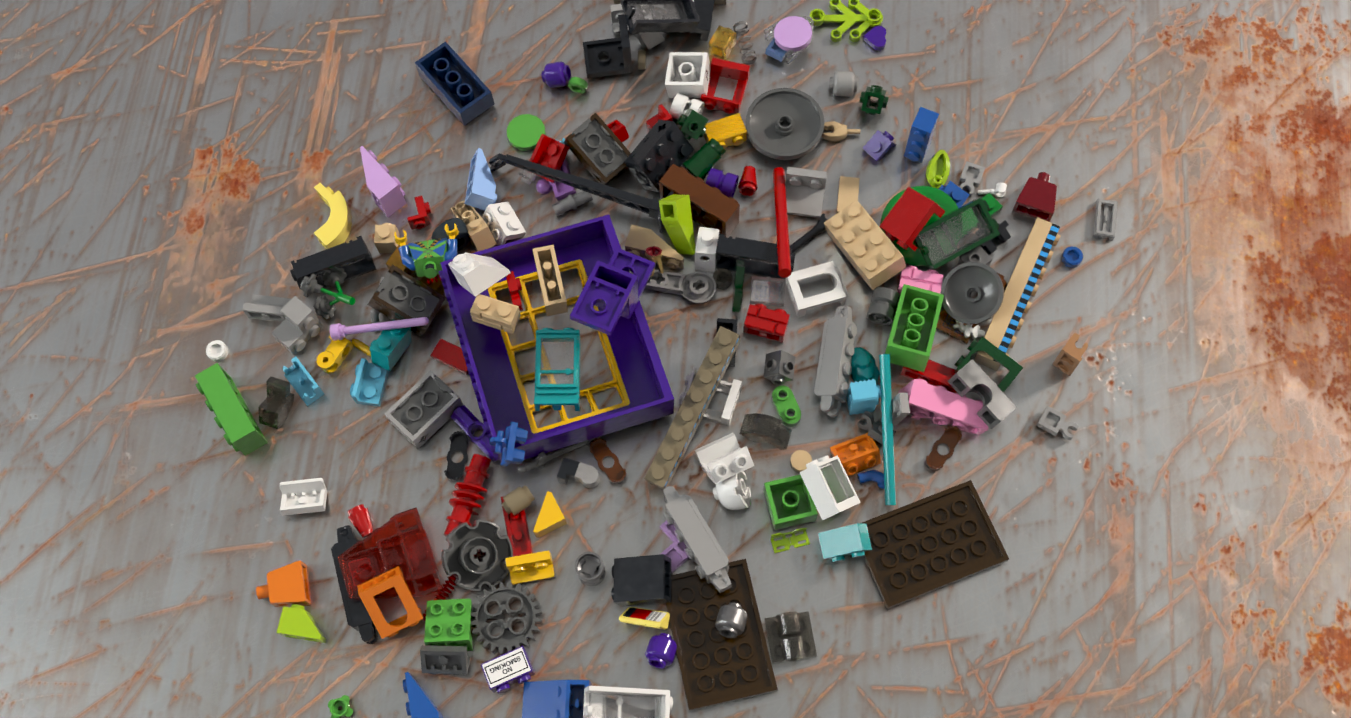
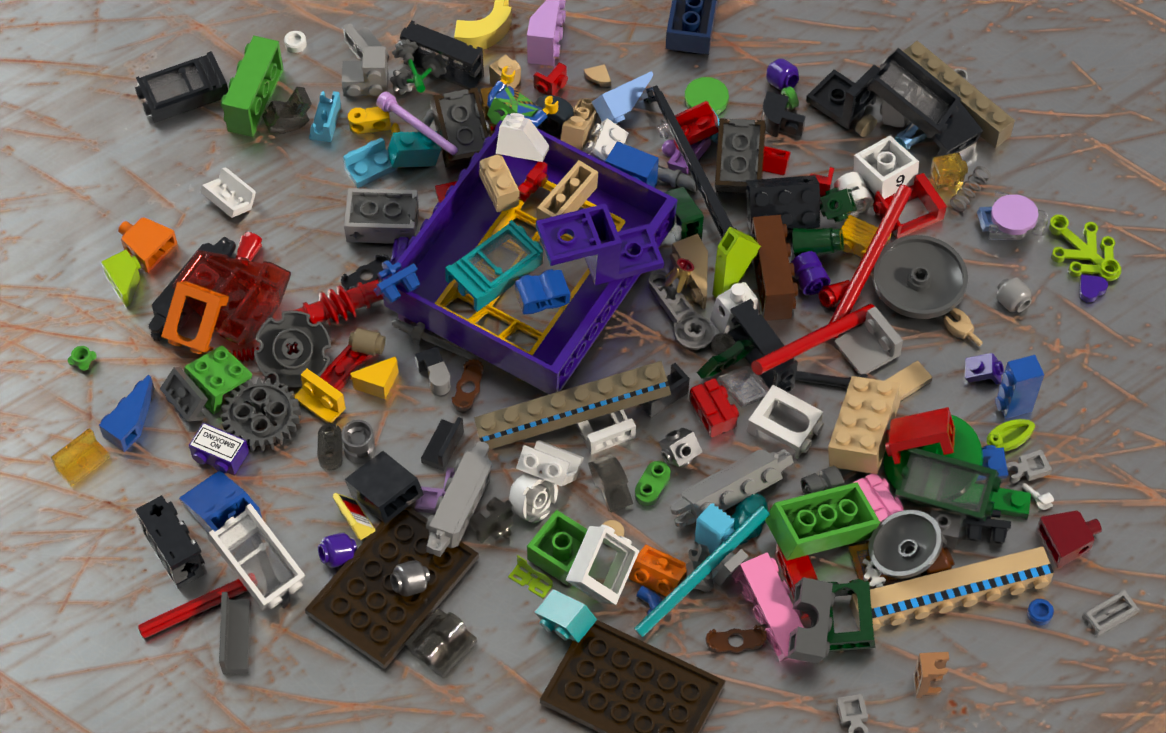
camera: 45 degrees right, 10 degrees down
dark green brick [859,85,889,115] -> none
none -> black door [134,51,228,123]
none -> clear smoke plate [317,423,343,471]
none -> black panel [421,417,464,471]
none -> clear smoke hips [470,497,514,544]
none -> blue brick [514,269,571,314]
none -> tan tile [584,64,611,87]
none -> blue brick [605,141,659,188]
none -> dark green slope [664,187,704,241]
none -> black brick [761,91,806,138]
none -> red piece [829,185,912,340]
none -> flat silver piece [895,122,928,150]

